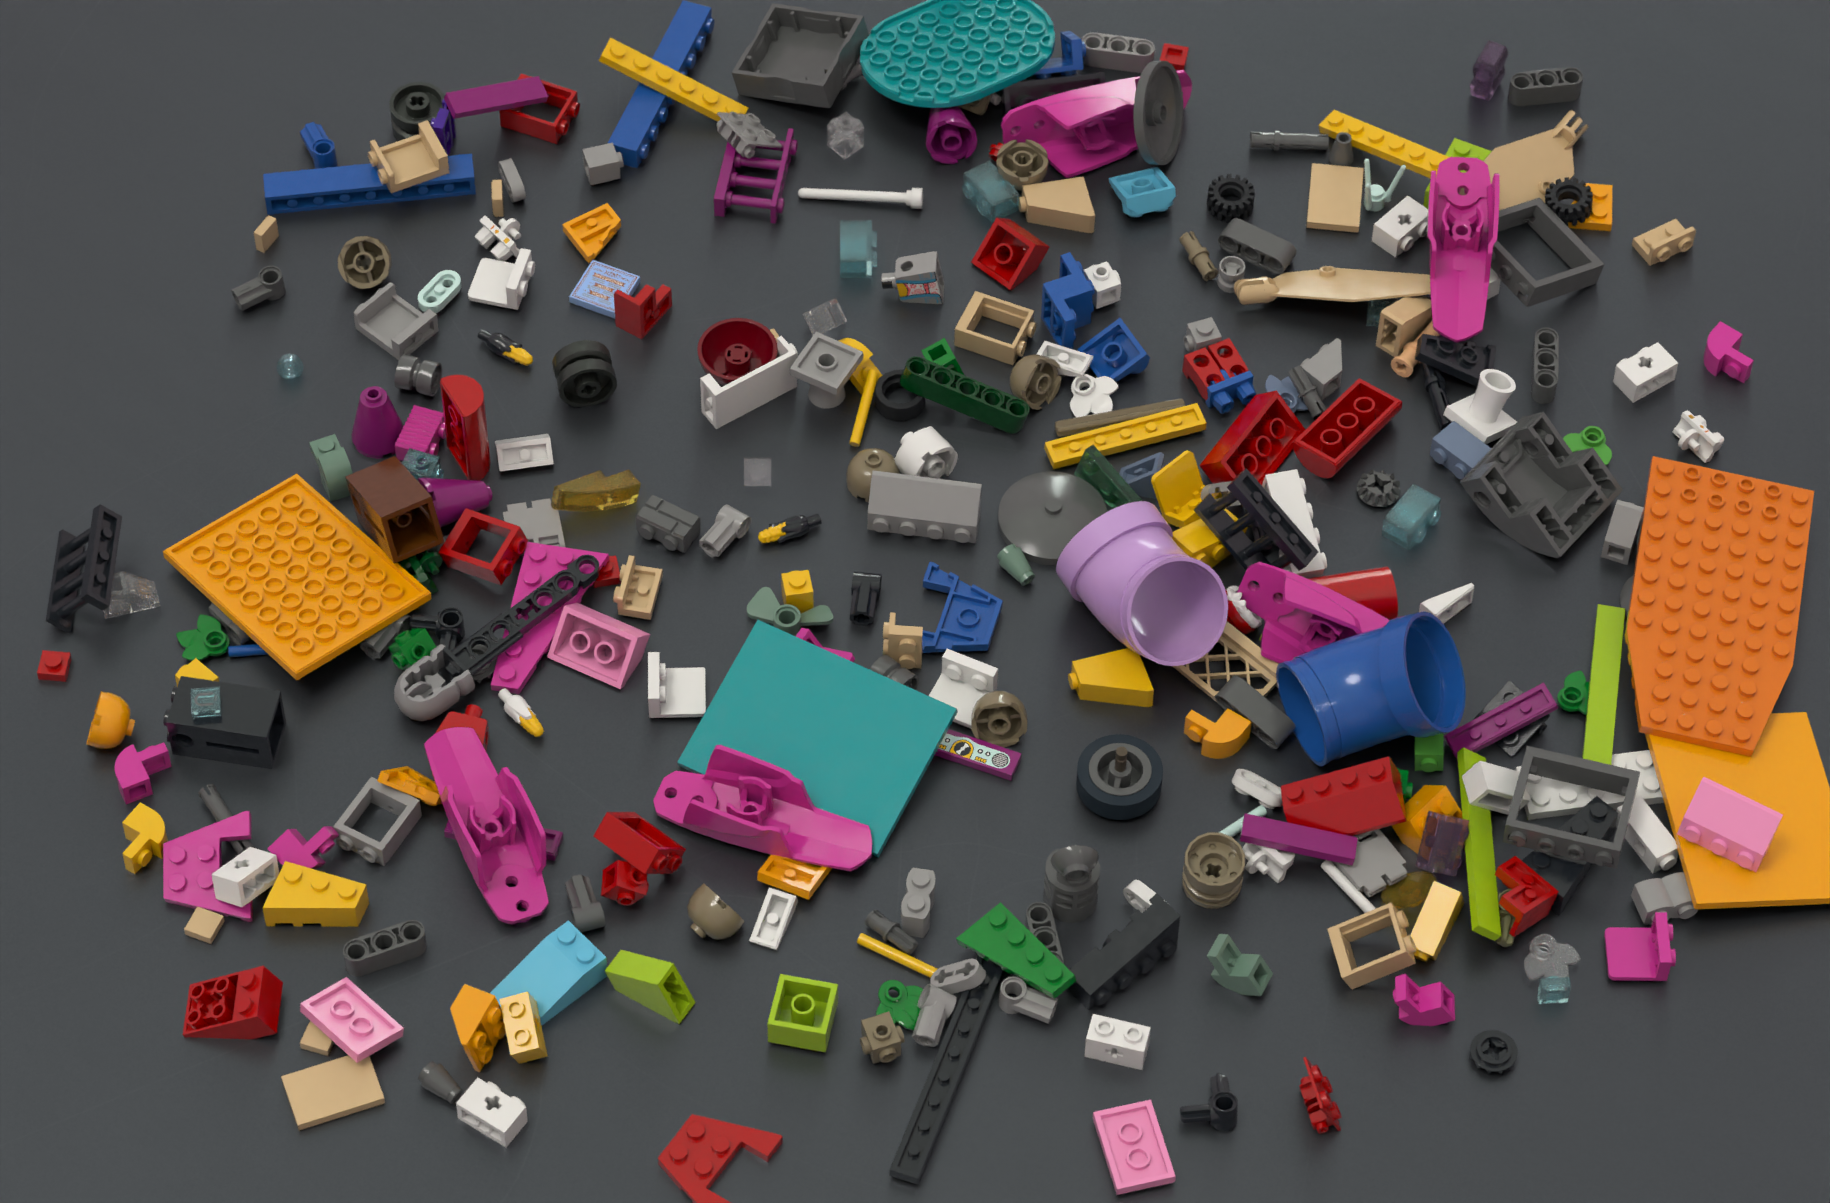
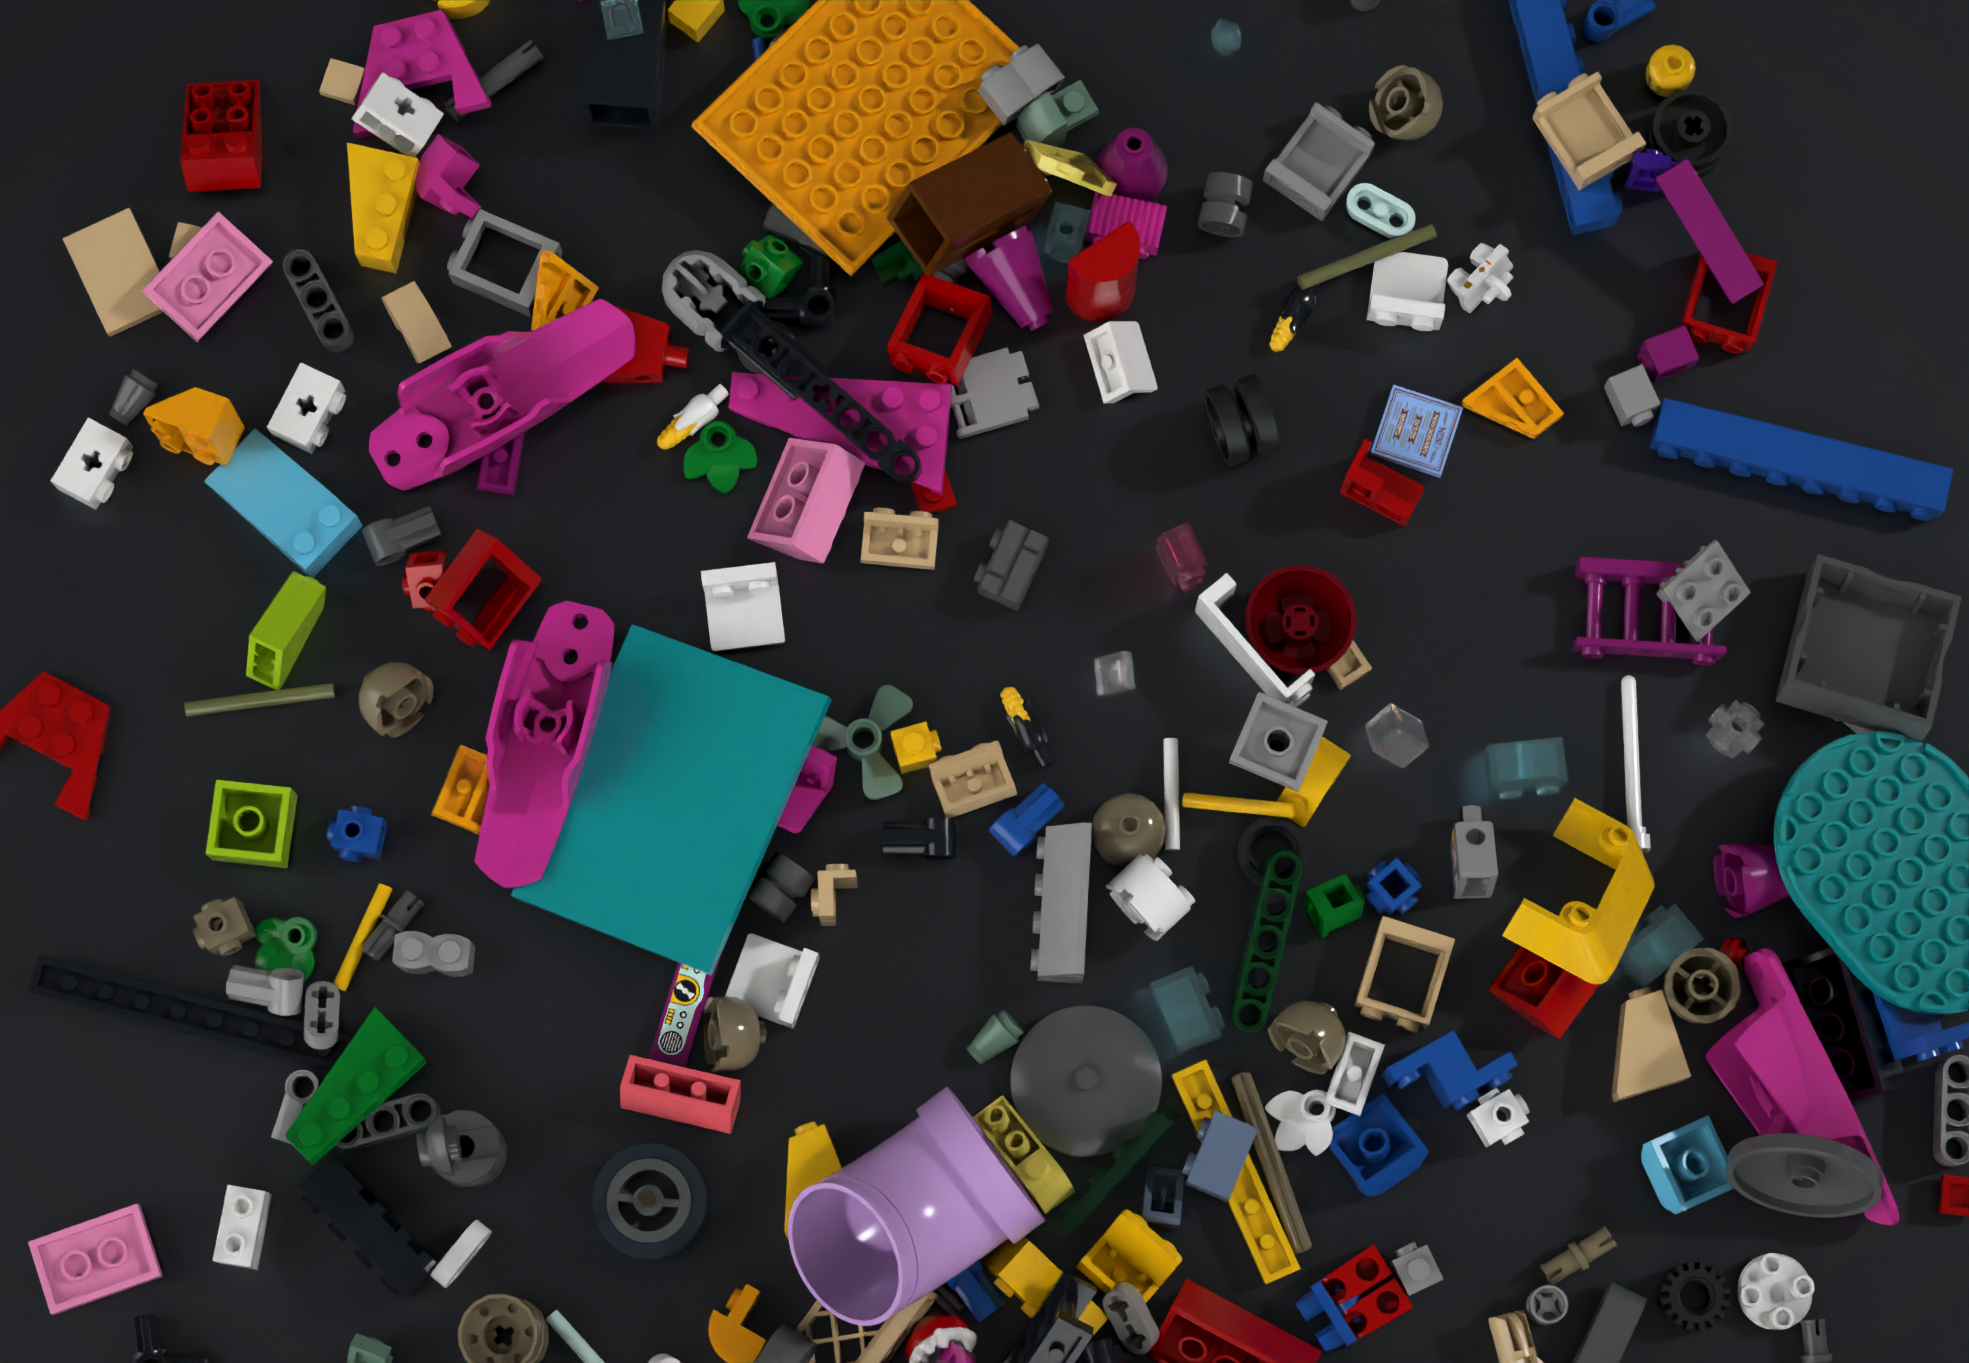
camera: 85 degrees right, 25 degrees up
tan tile [491,180,504,217] -> none
light grey beam [498,158,526,203] -> none
yellow brick [499,991,548,1064] -> none
clear yellow slope [551,469,641,511] -> none
yellow plate [599,37,748,122] -> none
light grey piece [699,504,751,558] -> none
white slope [749,888,798,951] -> none
blue wing [922,562,1003,653] -> none
none -> olive bar [184,683,336,717]
none -> white brick [267,362,346,454]
none -> blue brick [327,806,388,862]
none -> tan slope [381,281,452,363]
none -> coral brick [620,1055,741,1134]
none -> green plate [684,421,757,494]
none -> tan bracket [928,741,1017,818]
none -> light grey brick [977,44,1065,126]
none -> blue piece [988,782,1065,858]
none -> light yellow wing [1023,139,1117,197]
none -> clear light blue brick [1149,966,1225,1057]
none -> clear pink brick [1155,523,1209,592]
none -> white bar [1163,738,1180,851]
none -> sand blue brick [1182,1111,1258,1202]
none -> olive bar [1297,224,1437,290]
none -> blue brick [1365,858,1422,917]
none -> yellow windscreen [1502,798,1655,984]
none -> magenta brick [1638,325,1700,383]
none -> yellow head [1645,44,1696,97]
none -> white dish [1737,1253,1815,1330]

